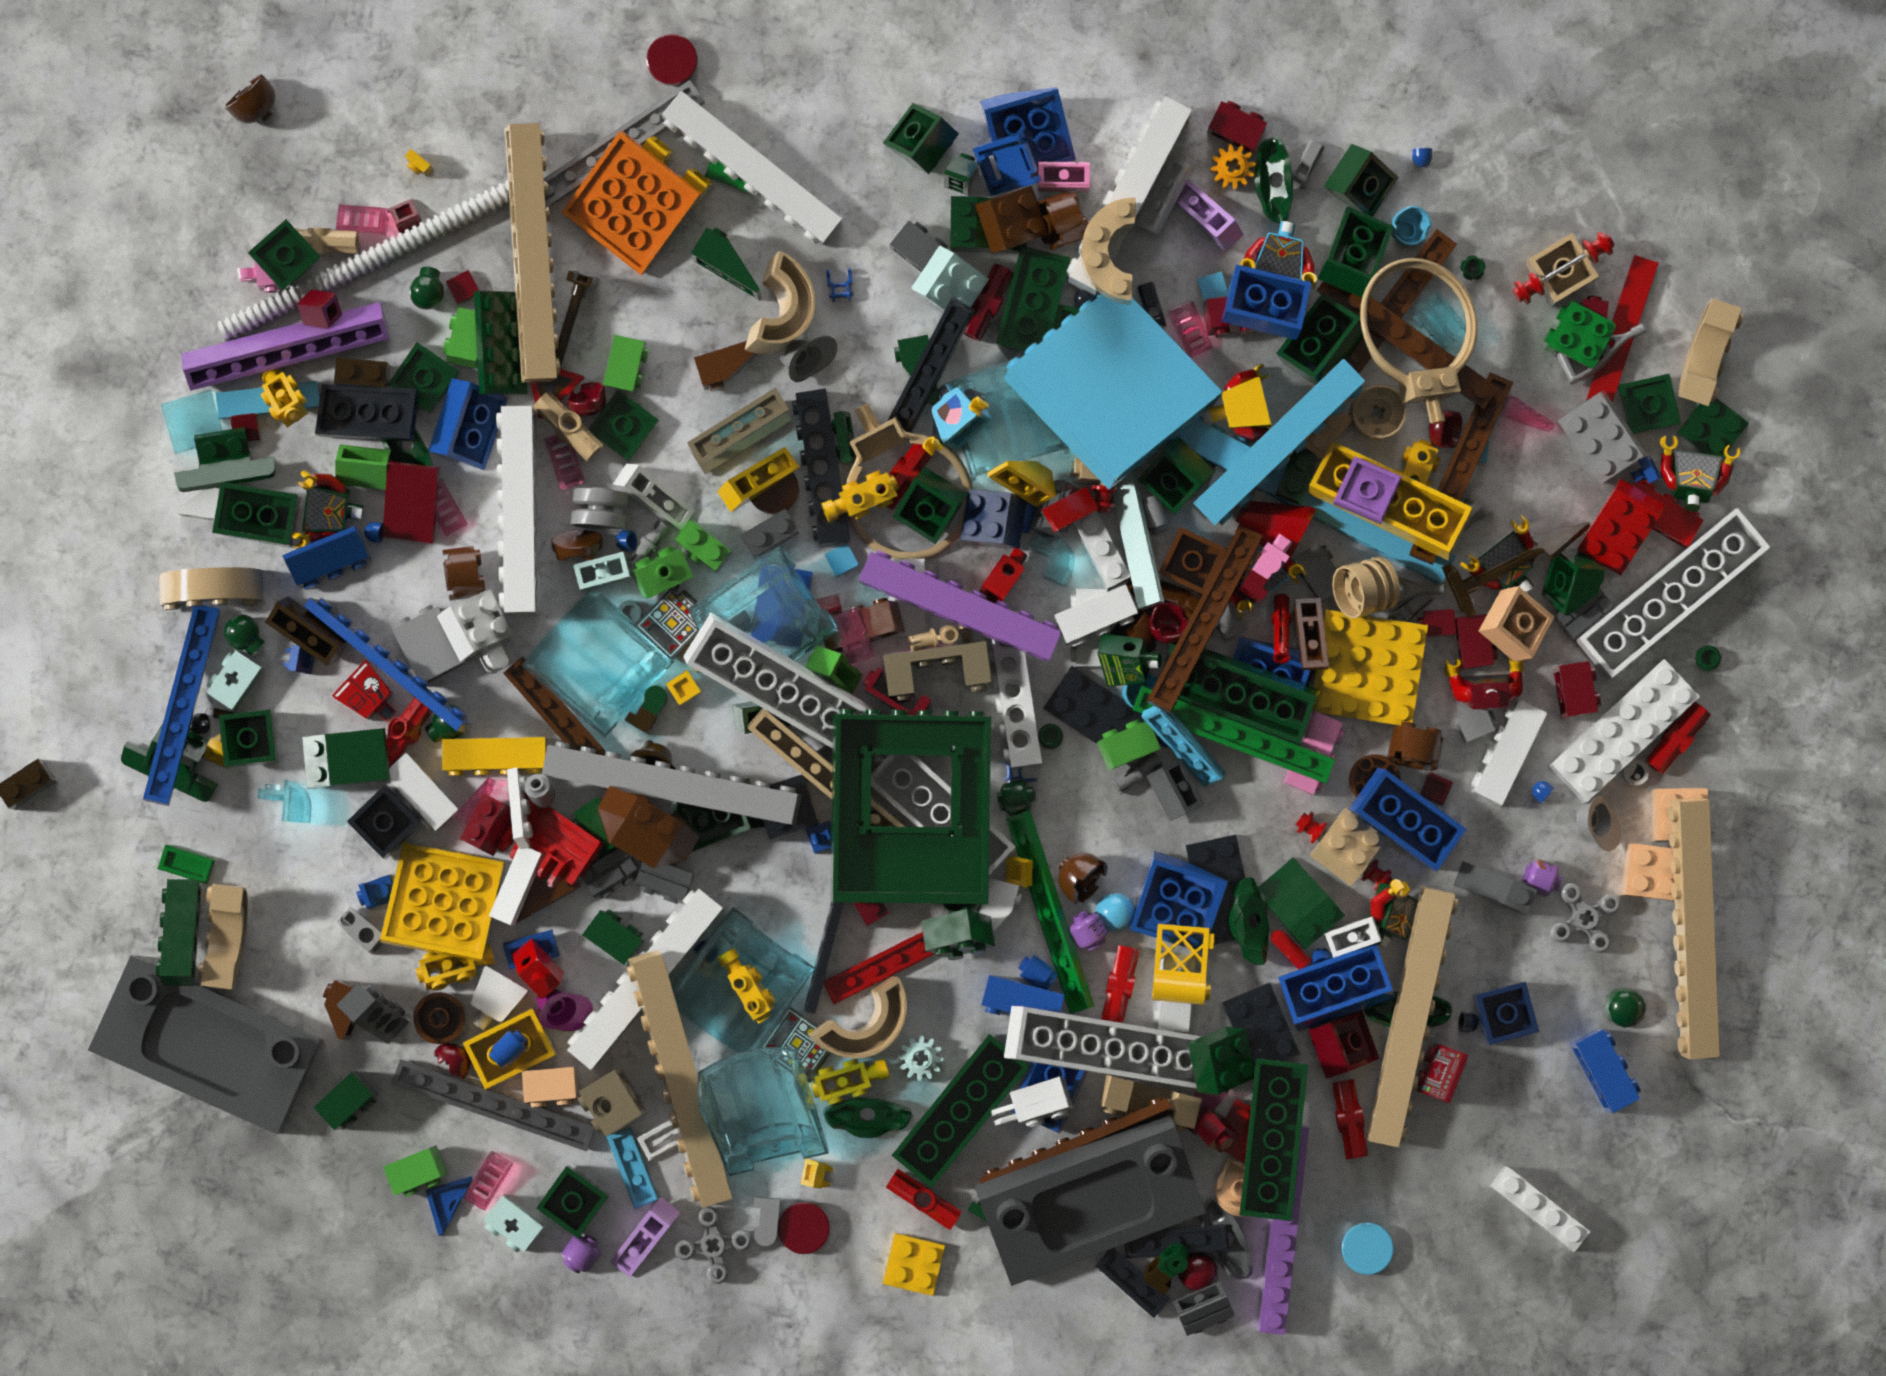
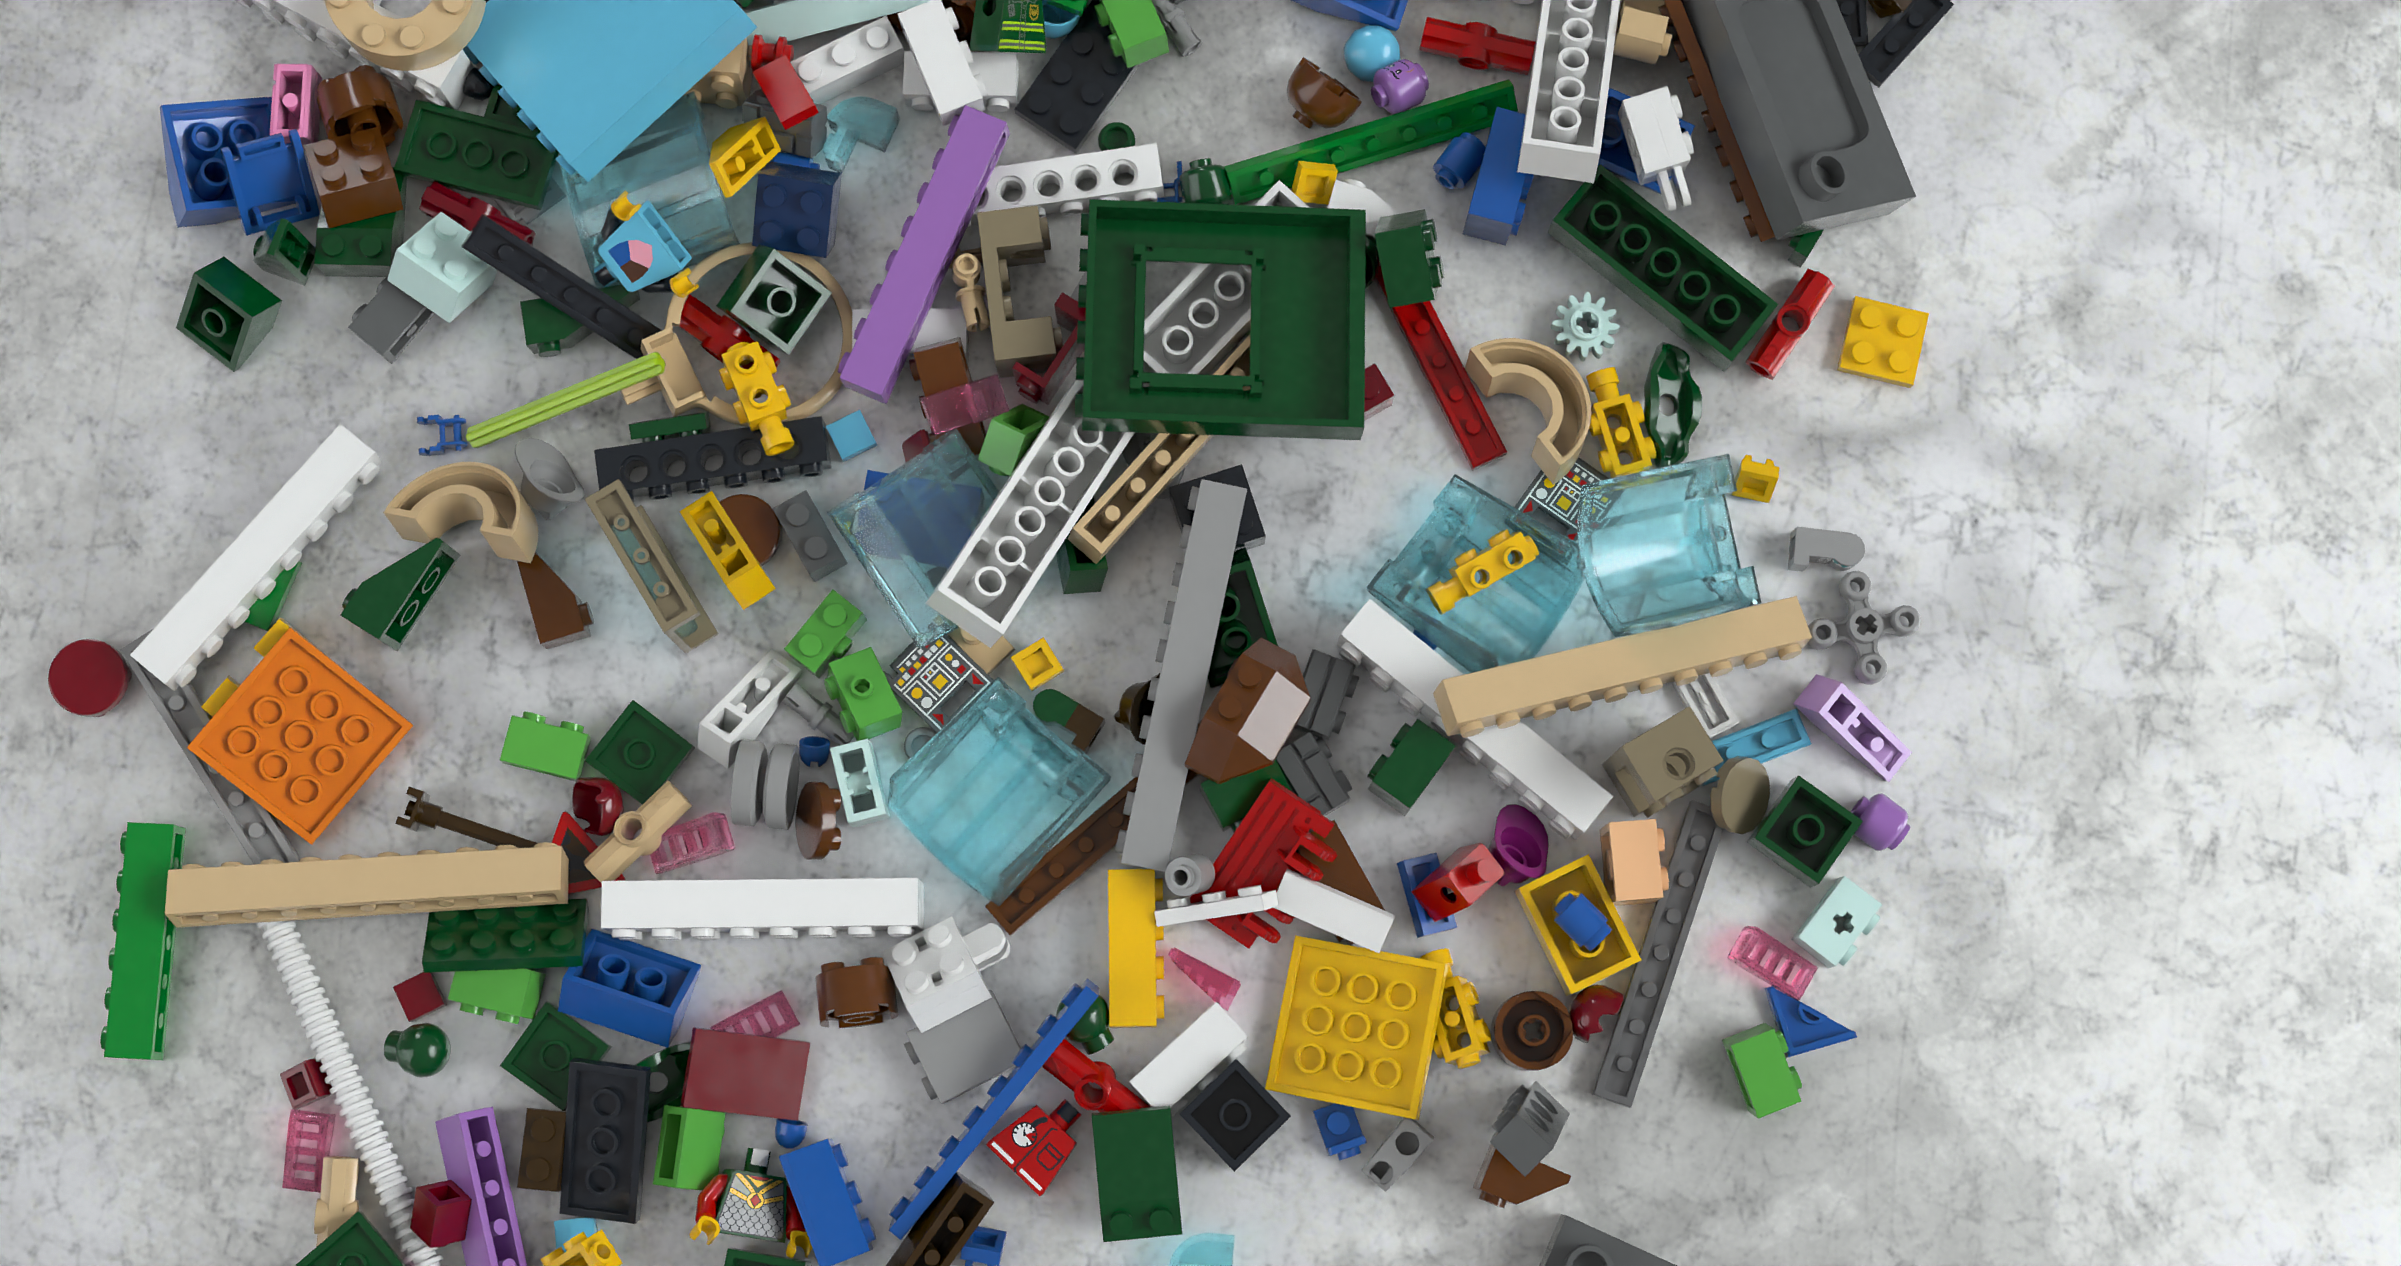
camera: 90 degrees left, 5 degrees down
dark green brick [313,1071,378,1130] -> none
yellow plate [404,149,433,177] -> none
dark red brick [460,793,512,857] -> none
white torso [470,966,530,1031] -> none
dark red tile [778,1202,830,1254] -> none
black tile [803,902,844,1014] -> none
blue tile [805,820,831,854] -> none
red torso [979,548,1027,604] -> none
none -> green brick [100,822,186,1061]
none -> lime axle [466,352,666,448]
none -> dark tan tile [1710,756,1770,834]

